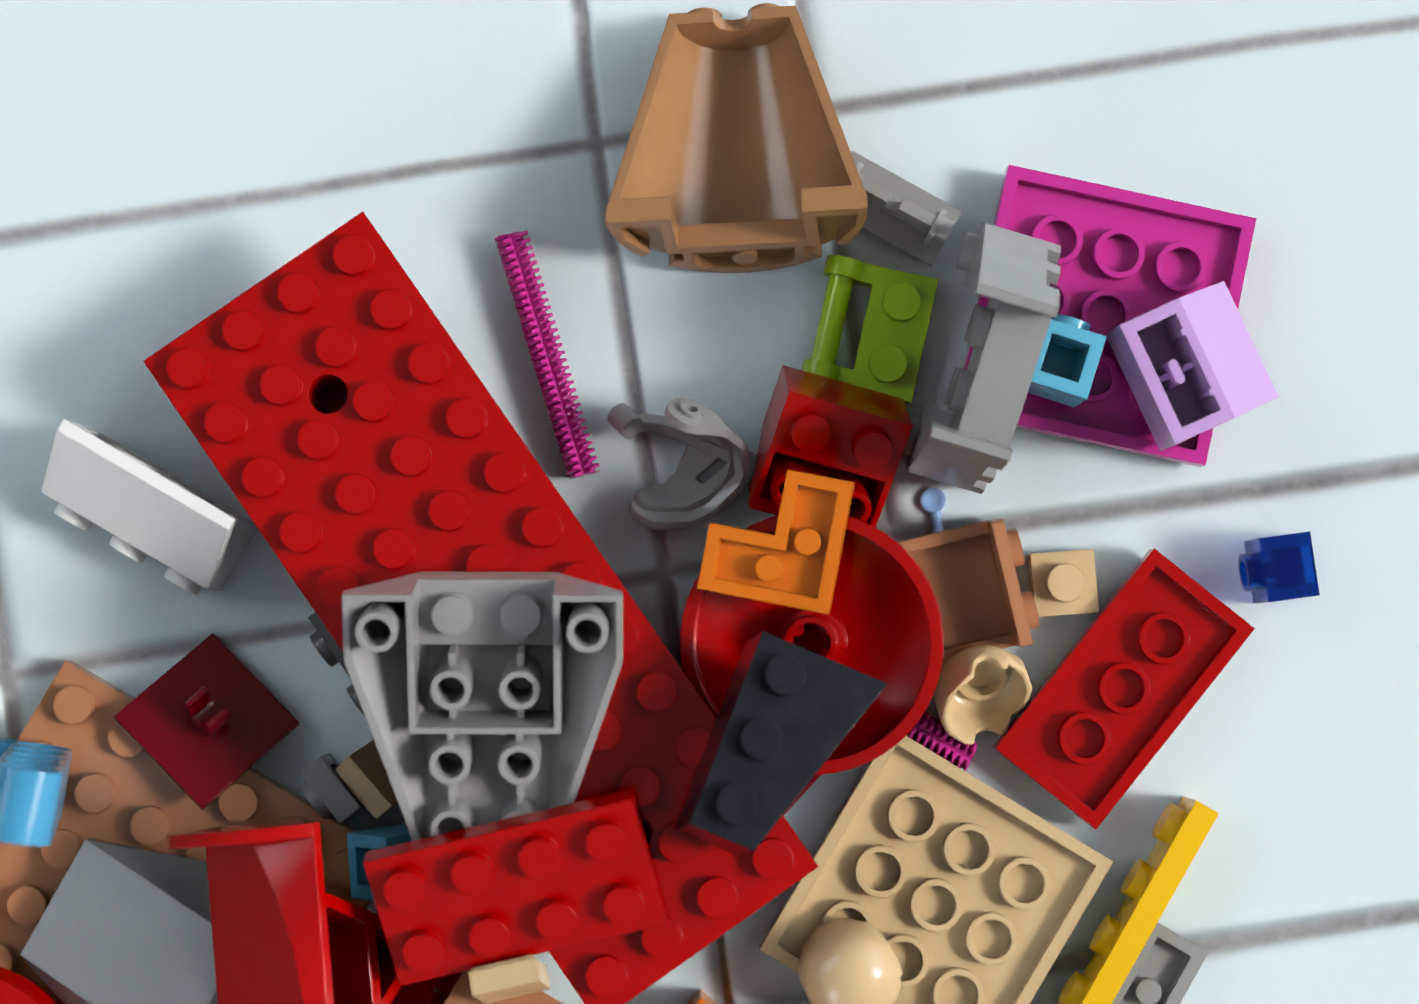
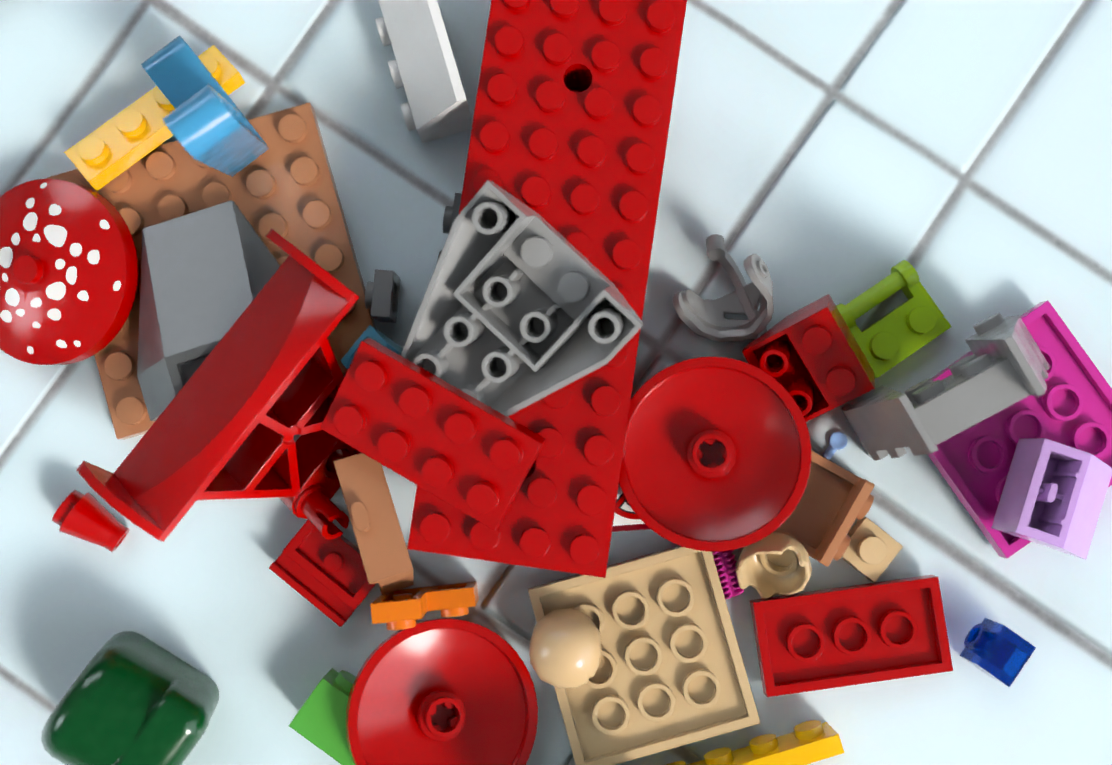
camera: 45 degrees right, 0 degrees up
dark red piece [114,633,299,810] -> none
tan tile [335,739,398,818] -> none
tan tile [468,955,551,1004] -> none
dark pink axle [494,230,600,479] -> none
medium nougat cone [605,3,868,273] -> none
black wedge [674,631,887,855] -> none
orange plate [697,470,855,614] -> none
light grey hinge [851,151,962,266] -> none
medium azure brick [1028,314,1107,408] -> none

